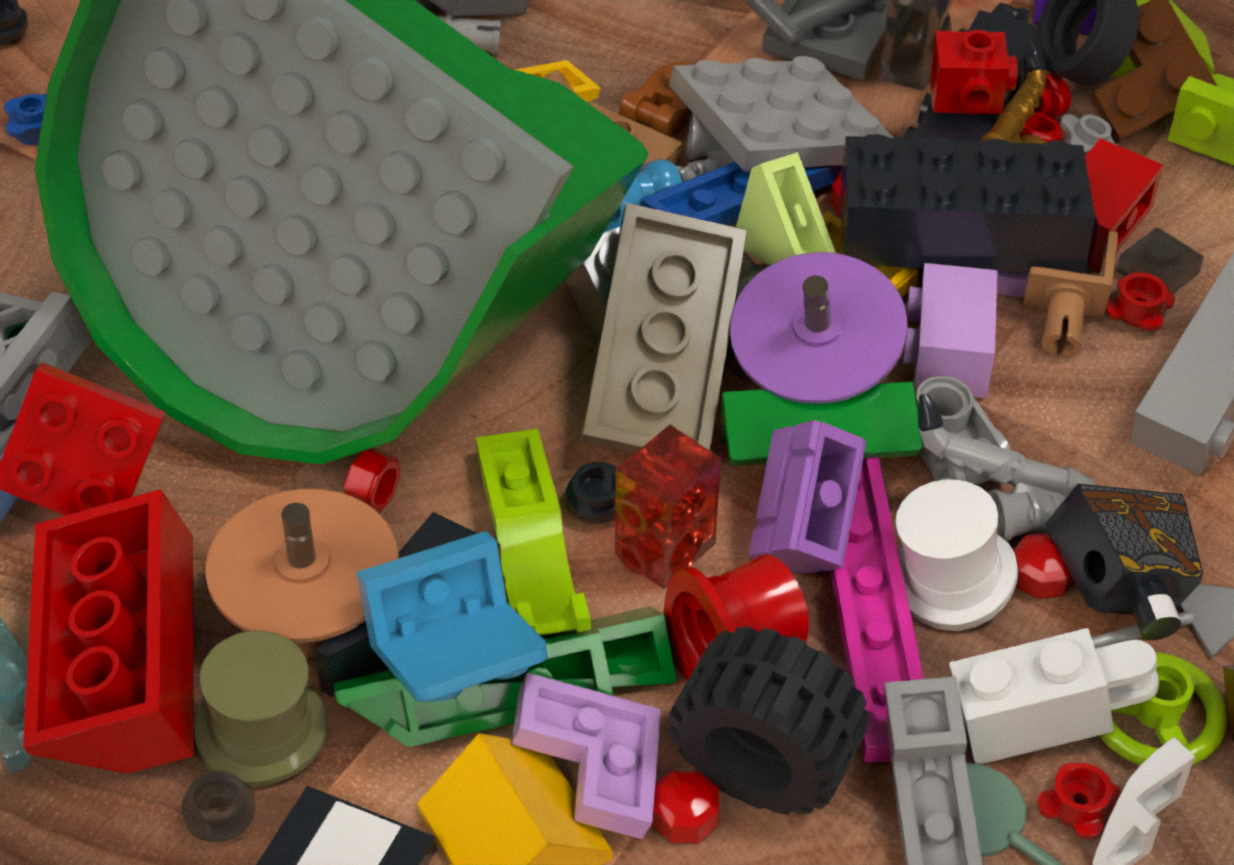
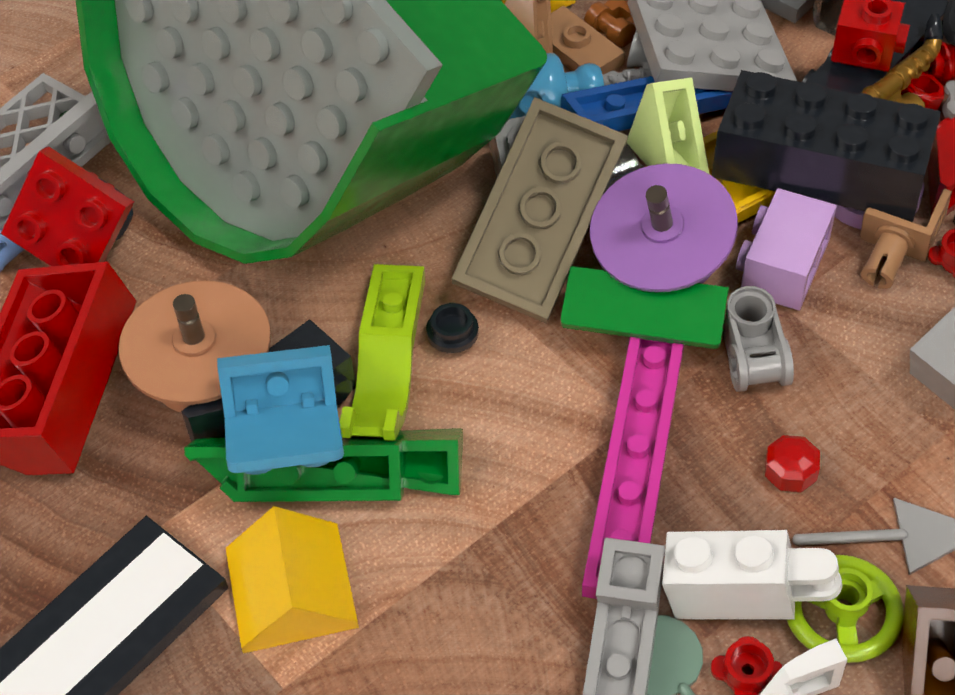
camera: 20 degrees right, 5 degrees up
clear smoke plate [181,771,255,842] -> none
olive piece [194,631,328,788] -> none
red tile [343,448,400,513] -> none
lavender plate [511,673,661,839] -> none
clear red brick [615,424,721,589] -> none
red tile [651,770,719,843] -> none
red piece [663,554,809,680] -> none
black tyre [668,627,869,815] -> none
medium lavender brick [749,420,866,575] -> none
white piece [895,479,1018,632] -> none
light grey piece [918,394,1095,542] -> none
black torso [1045,483,1203,641] -> none

